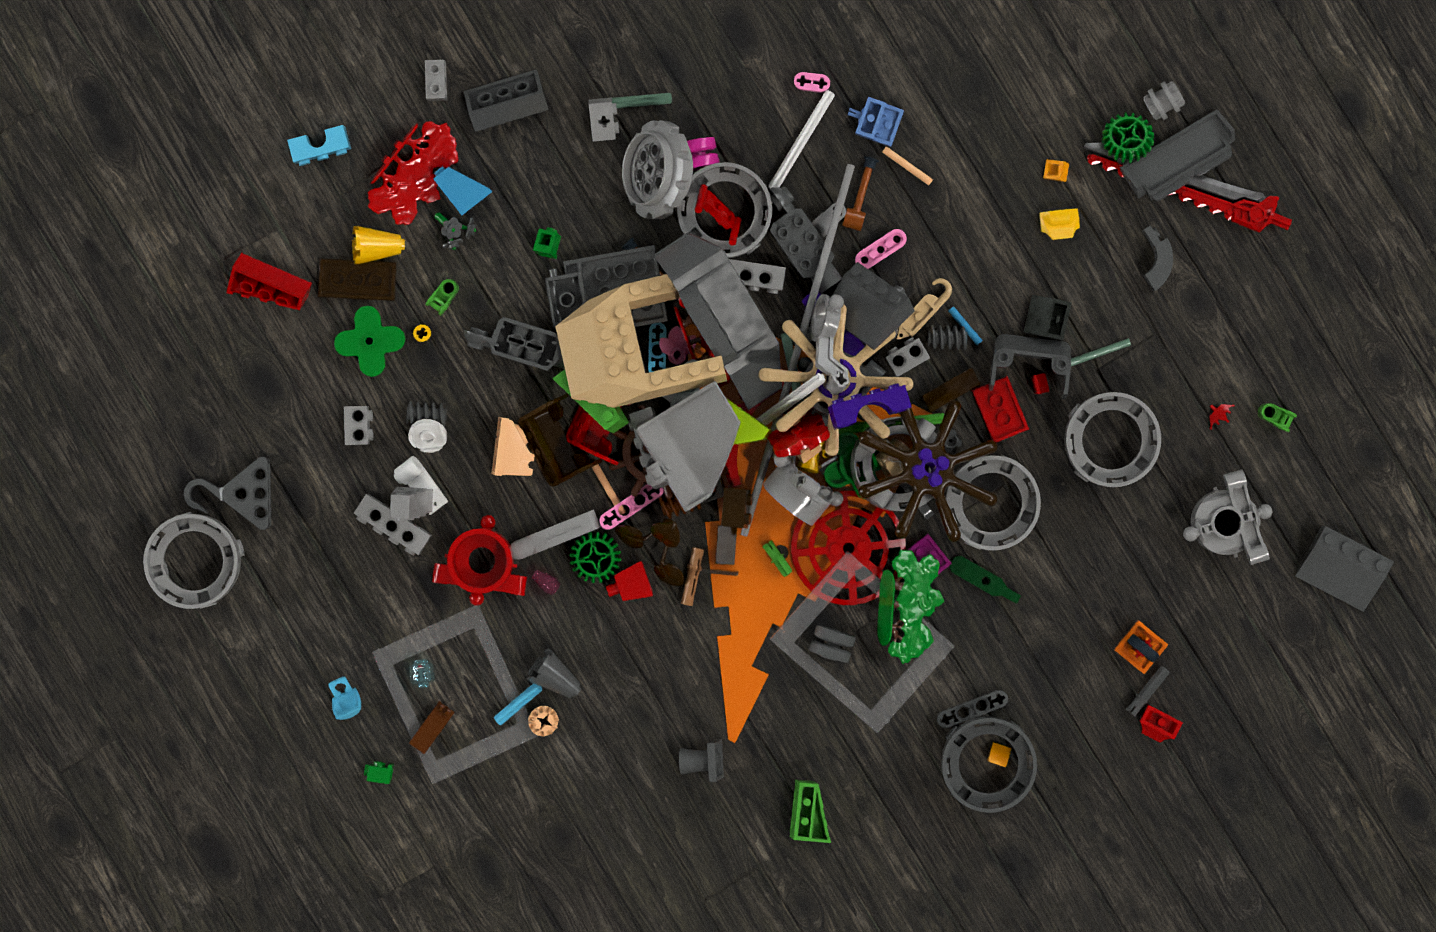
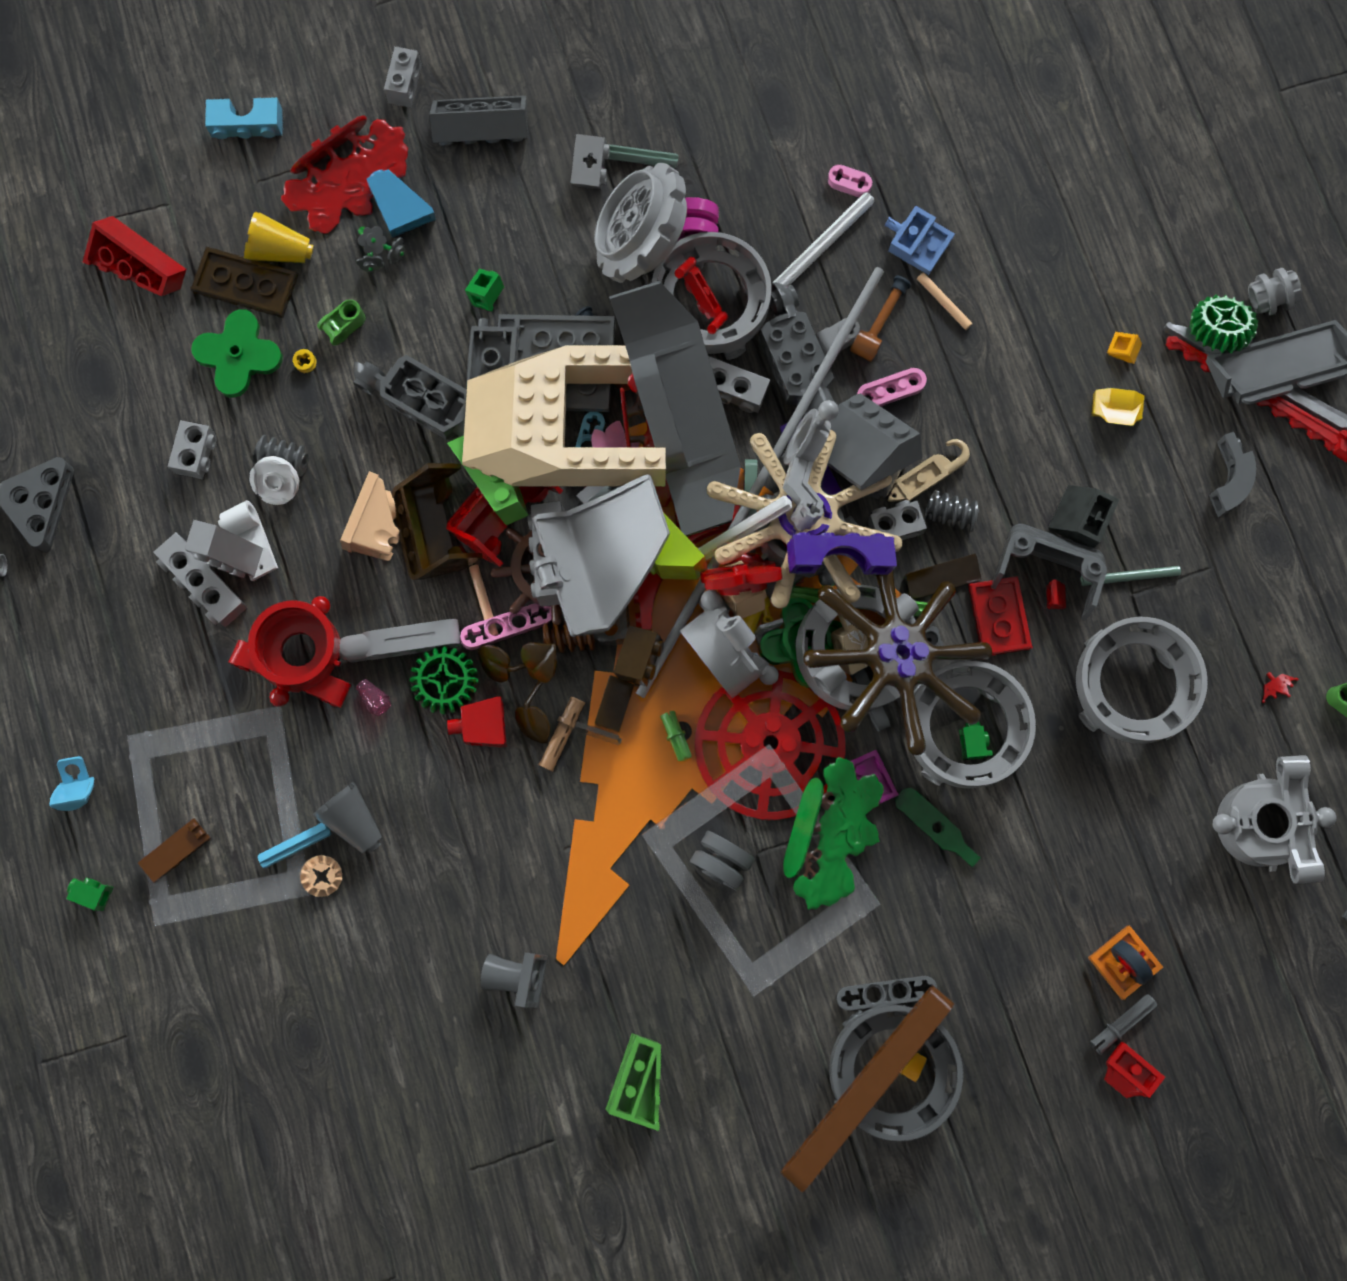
camera: 15 degrees right, 10 degrees down
clear light blue head [409,659,435,688] -> none
dark azure piece [948,306,983,345] -> none
none -> reddish brown beam [780,986,954,1192]
none -> green brick [959,722,993,761]

